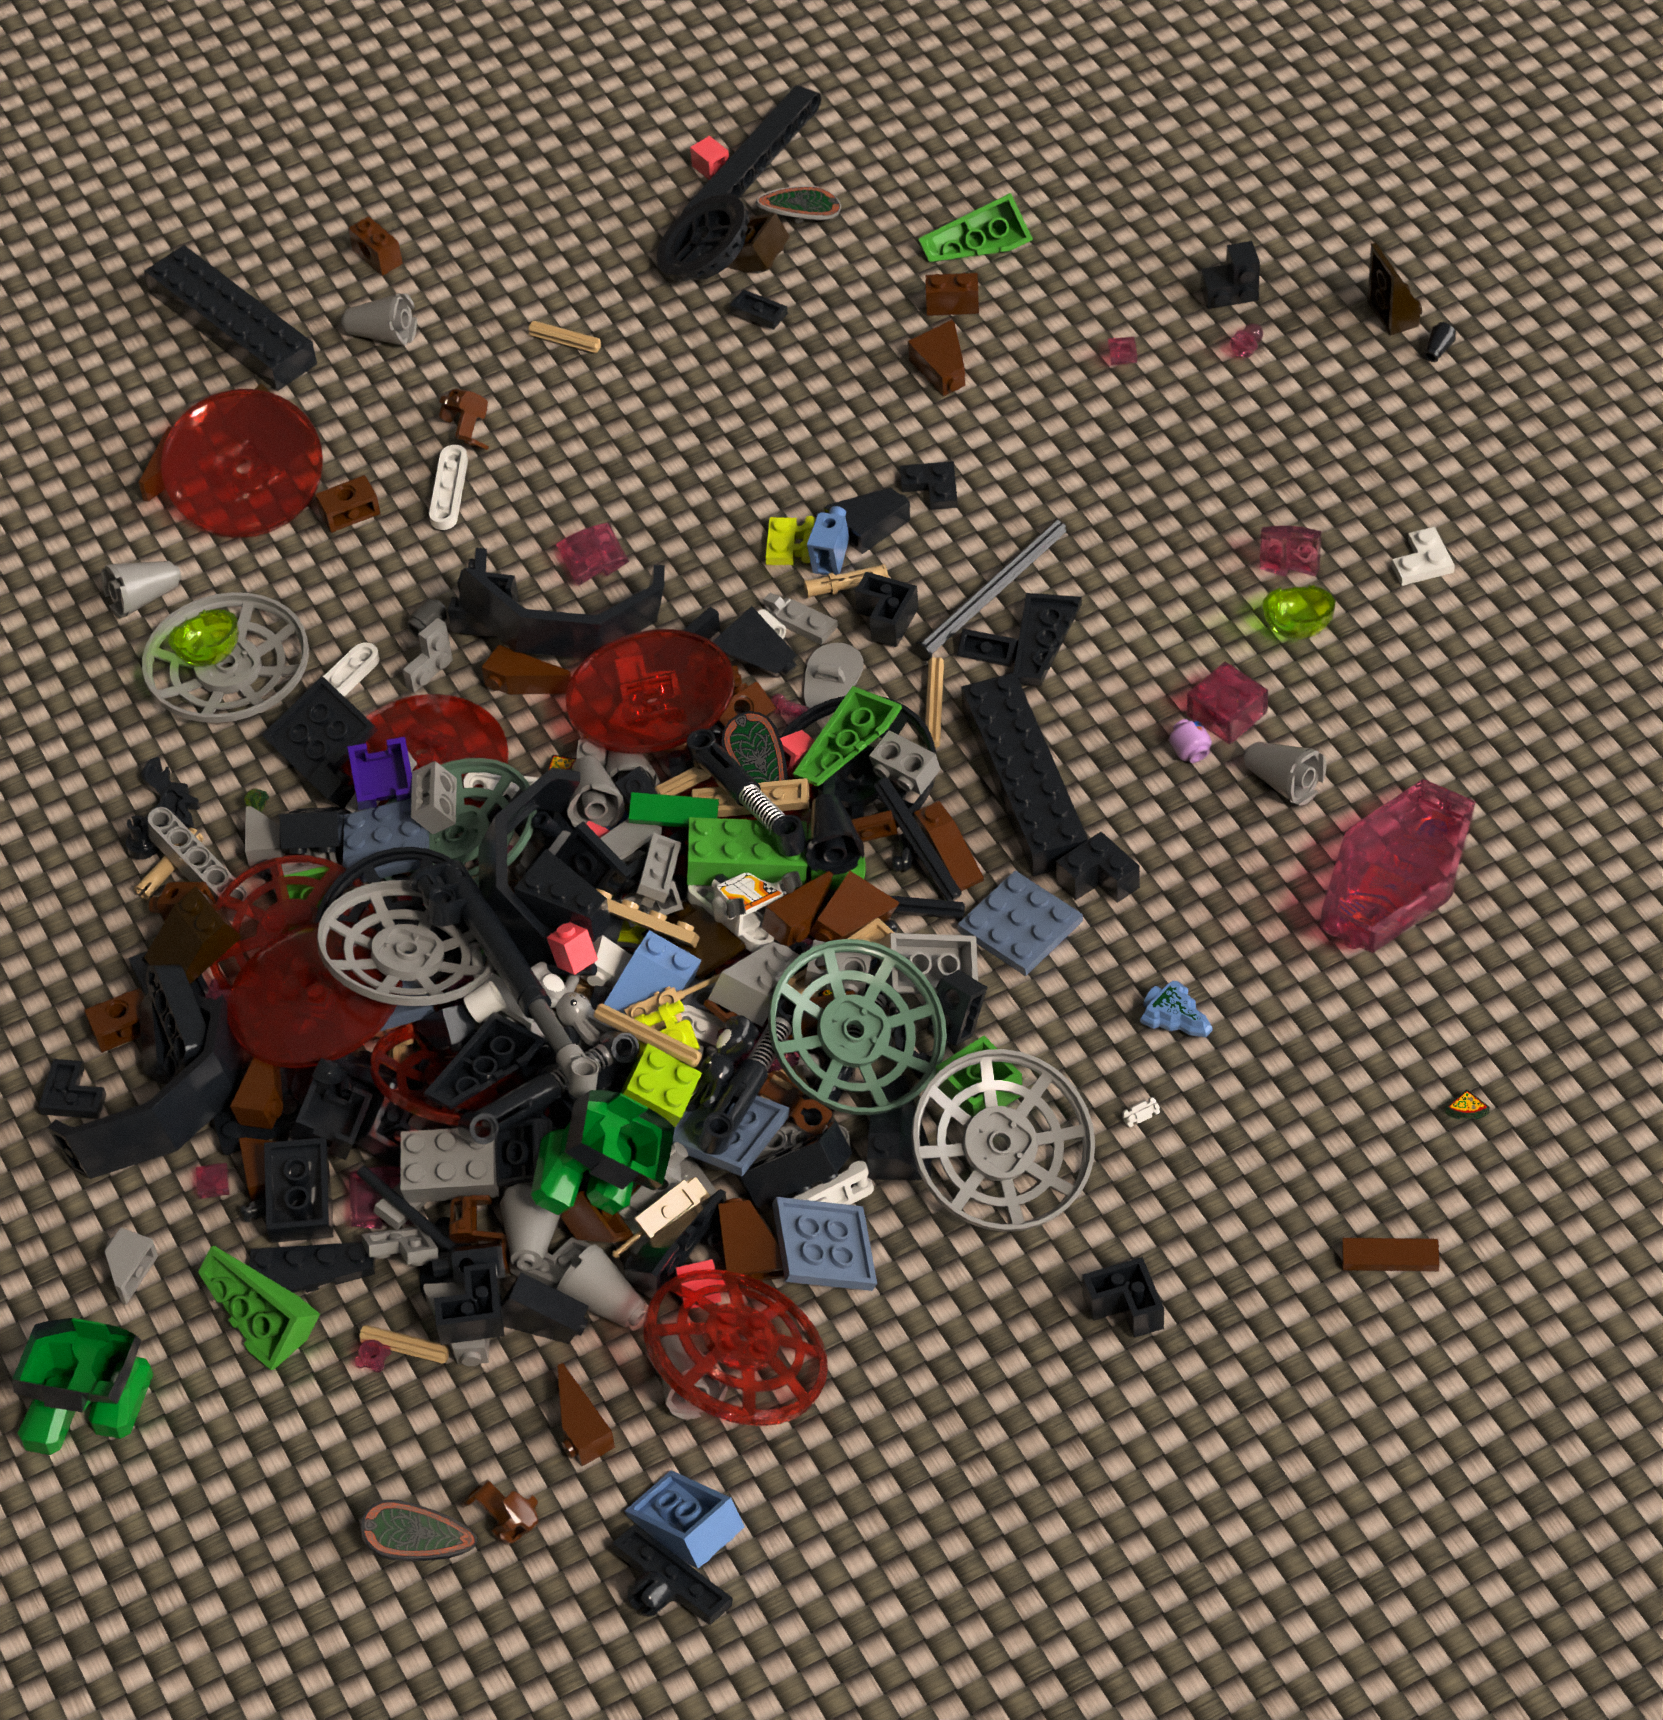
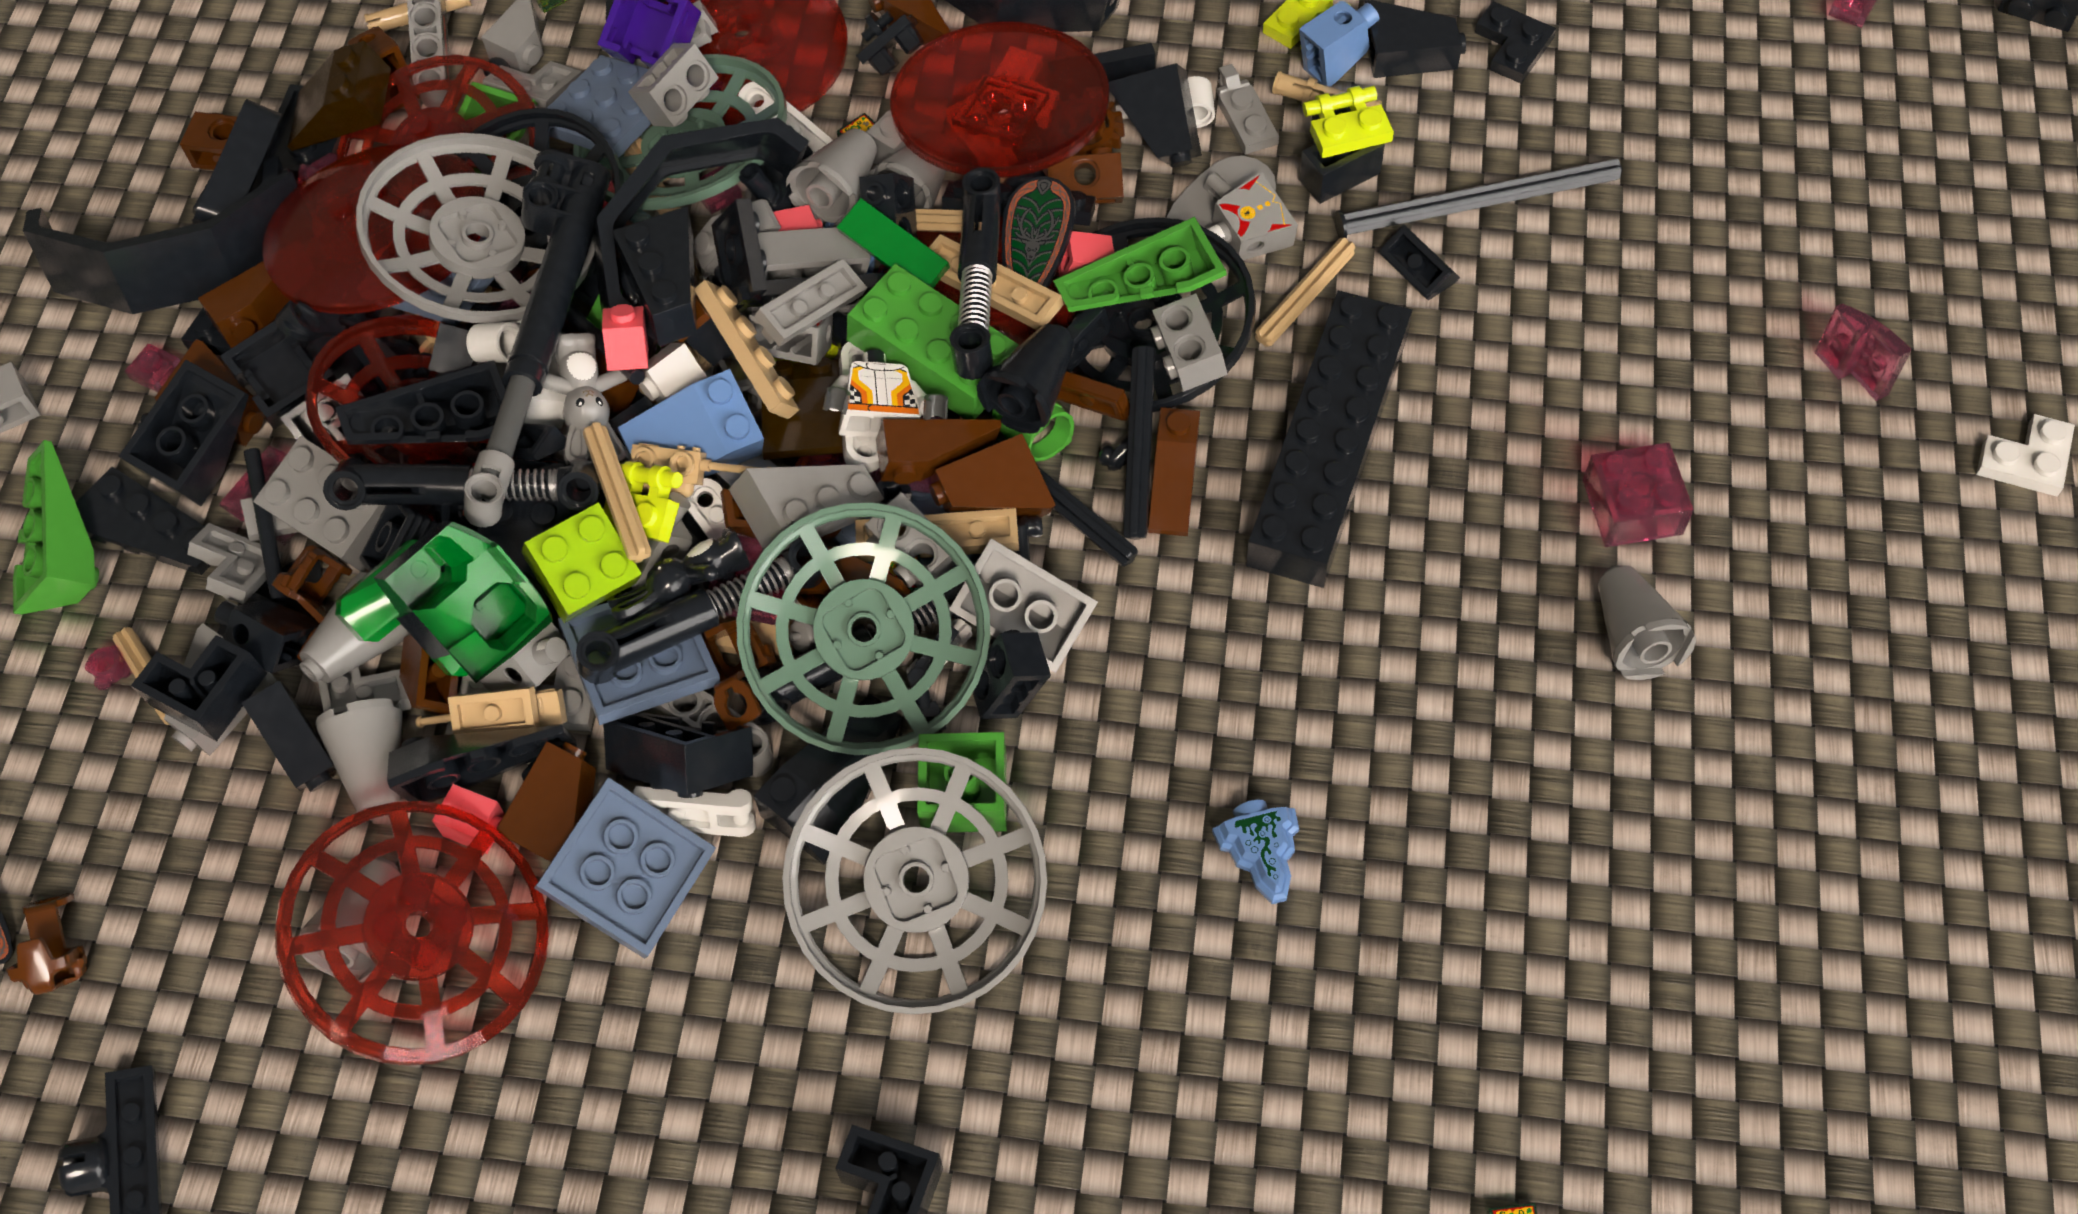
camera: 35 degrees right, 10 degrees up
black plate [38,1059,106,1119] -> none
black slope [279,806,349,854] -> none
reddish brown slope [557,1363,615,1467] -> none
medium blue slope [625,1470,745,1569] -> none
clear pink arm [771,694,808,718] -> none
sand blue plate [957,871,1083,976] -> none
black wing [1013,593,1082,686] -> none
black brick [1056,831,1140,903] -> none
white piece [1122,1097,1160,1127] -> none
lavender head [1169,719,1212,763] -> none
clear pink plate [1230,323,1263,358] -> none
clear neon green cylinder [1263,584,1336,640] -> none
clear pink container [1320,779,1476,953] -> none
none -> black hips [856,11,924,76]
none -> light grey torso [1207,172,1298,260]
none -> neon yellow plate [1302,85,1394,158]

